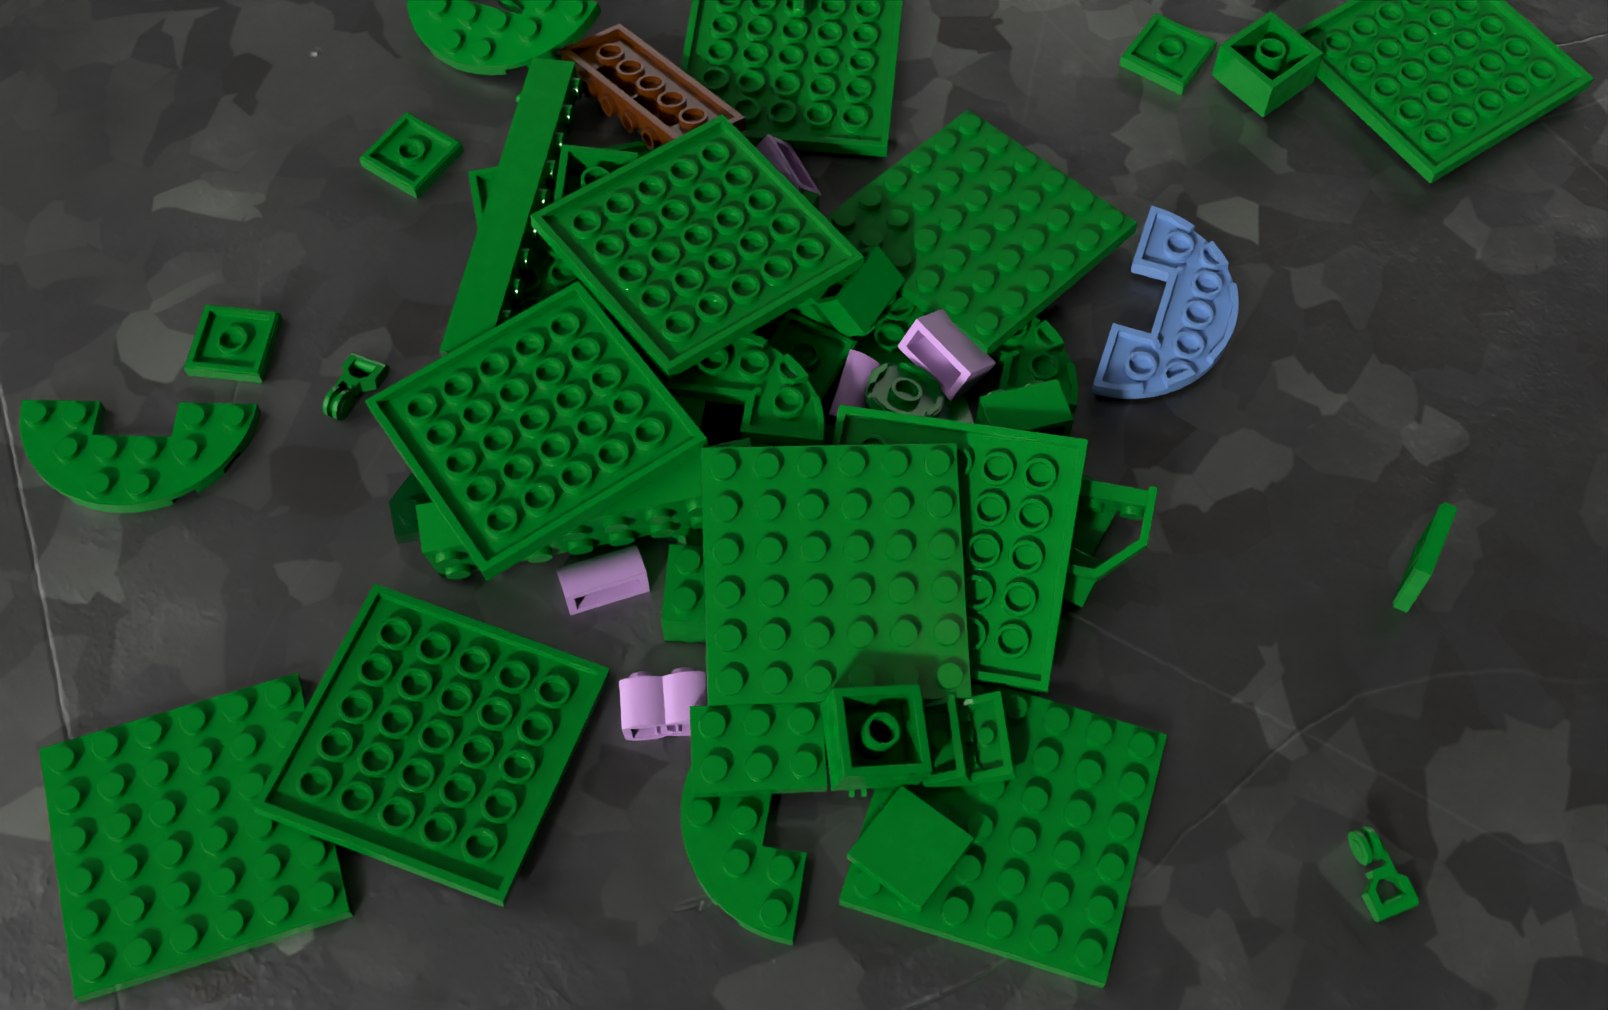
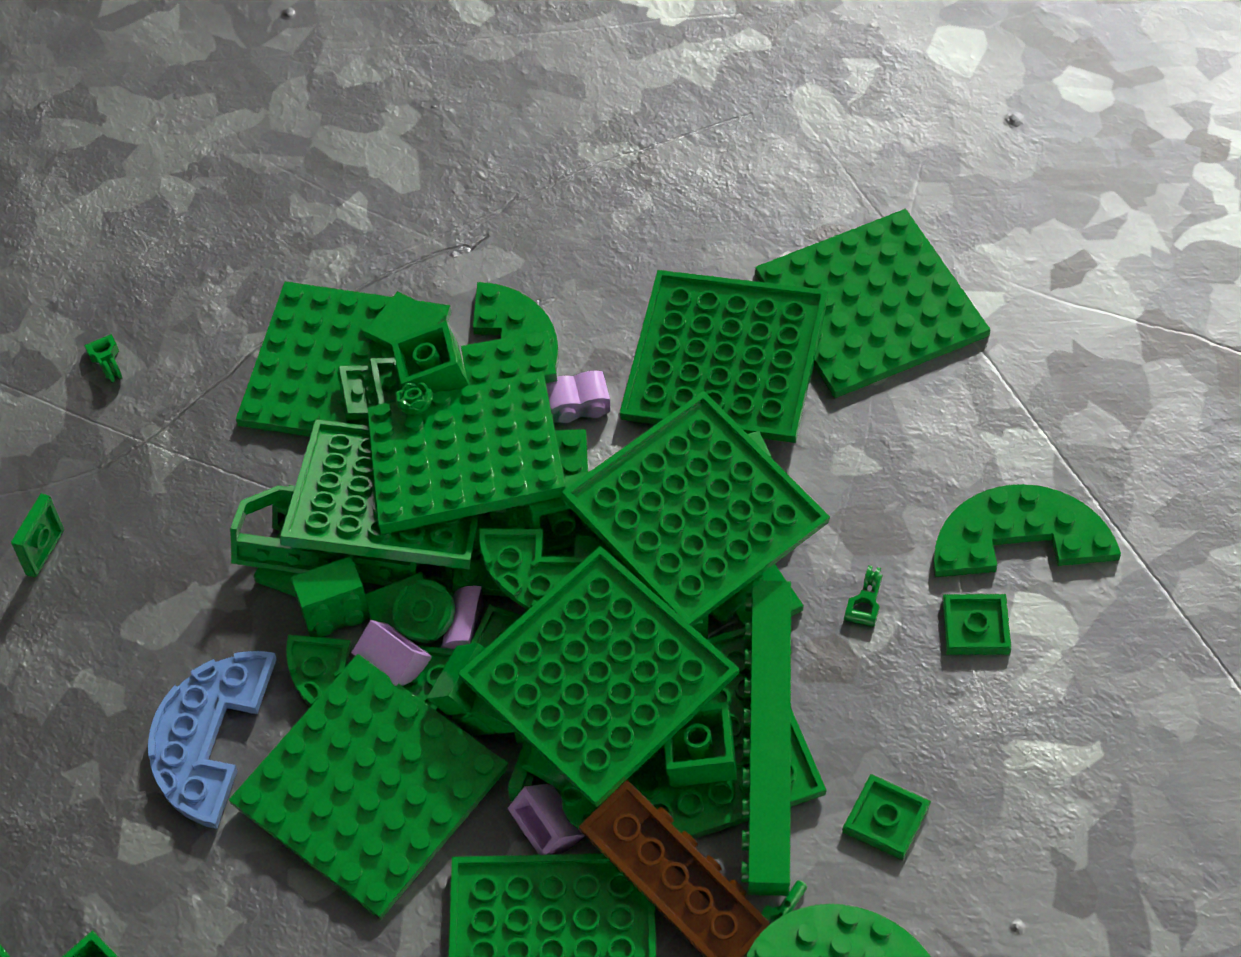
camera: 175 degrees right, 5 degrees down
none -> green plate [395,382,433,415]

